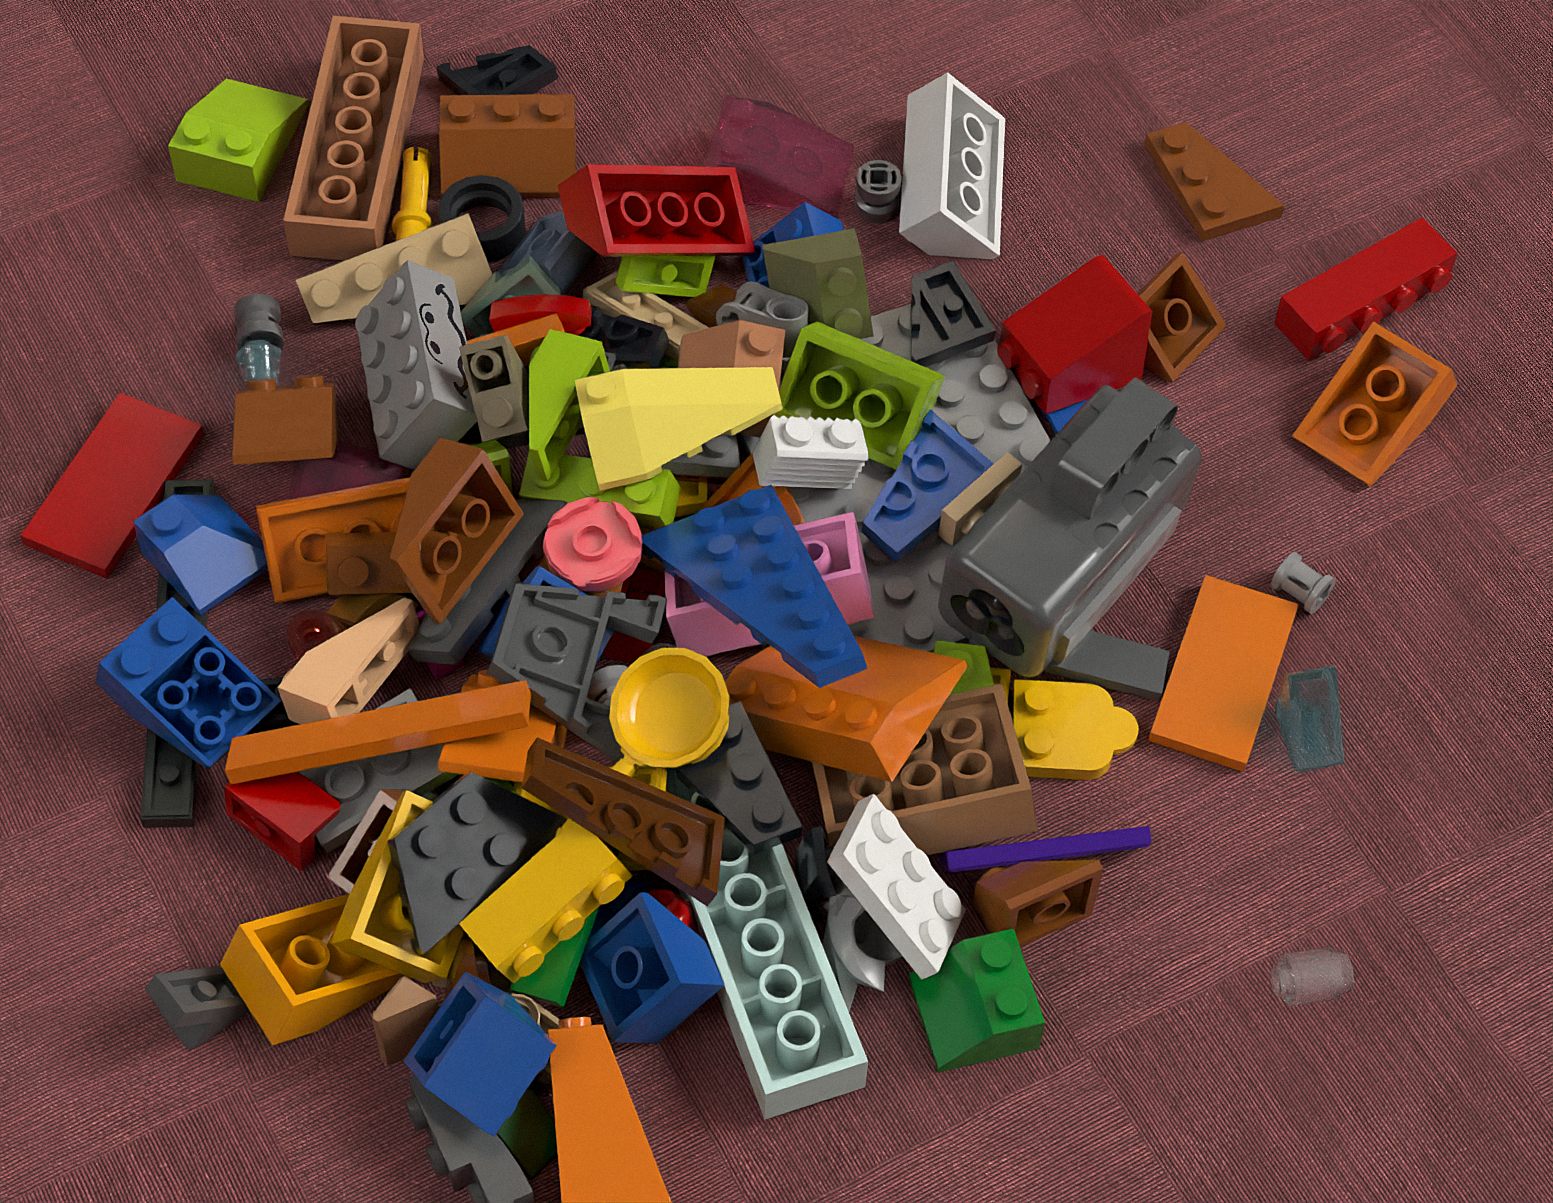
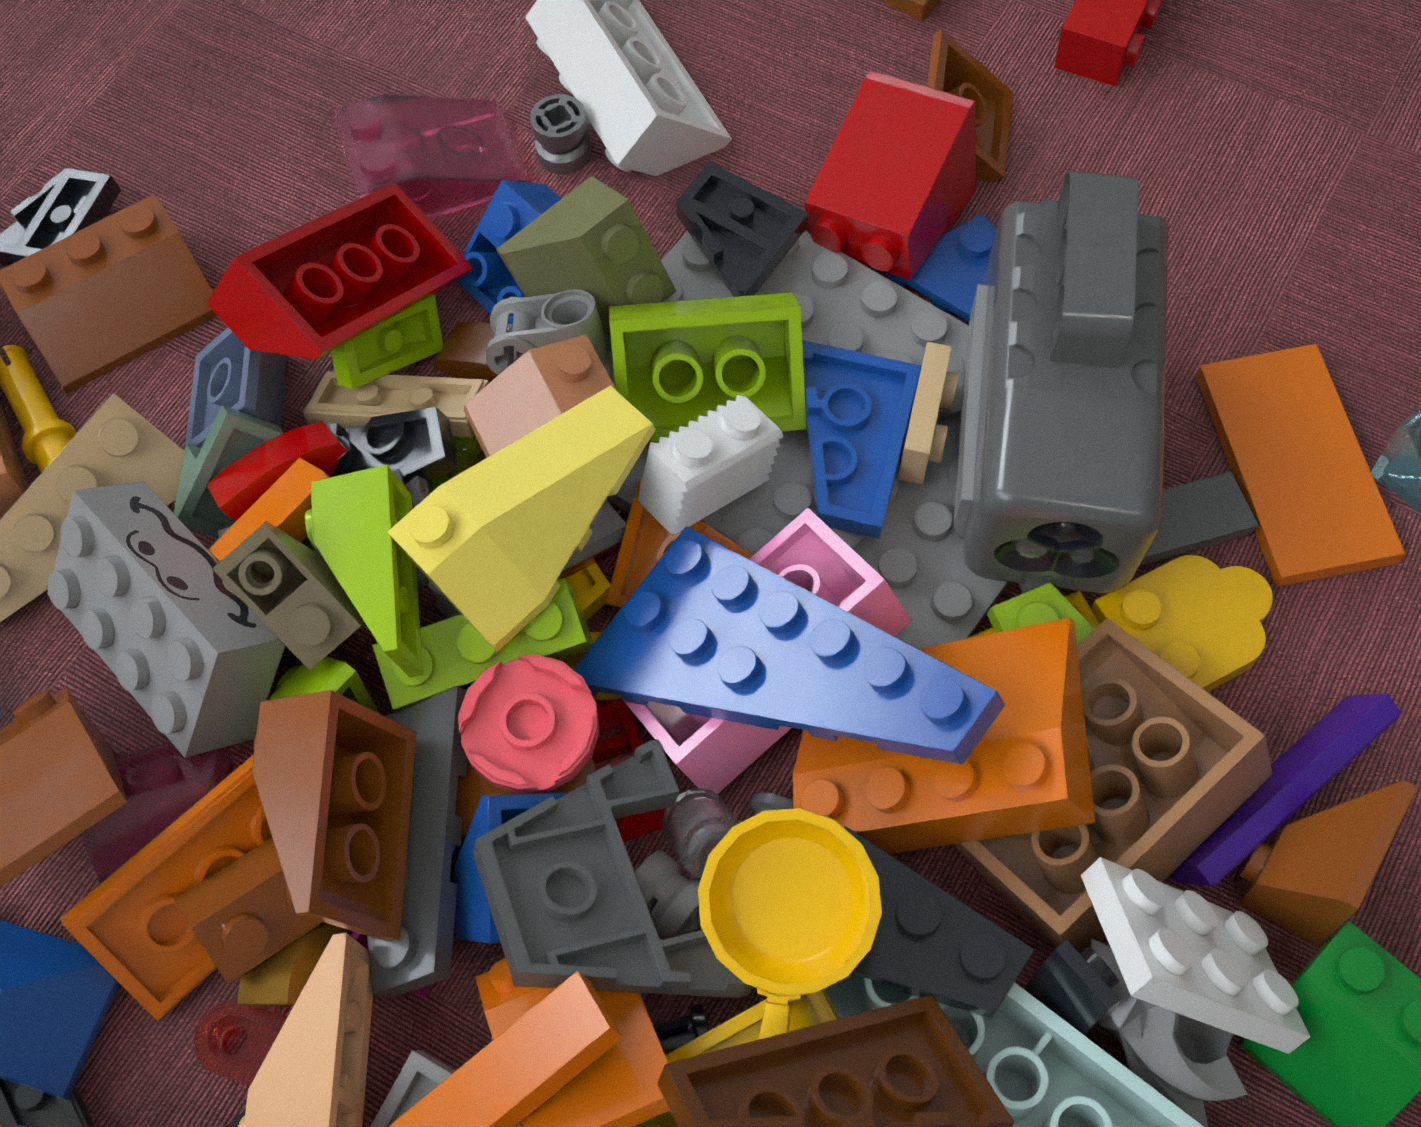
camera: 25 degrees left, 5 degrees up
black tyre [438,175,526,262] -> none
light grey bush [1270,552,1336,614] -> none
orange slope [1292,321,1458,487] -> none

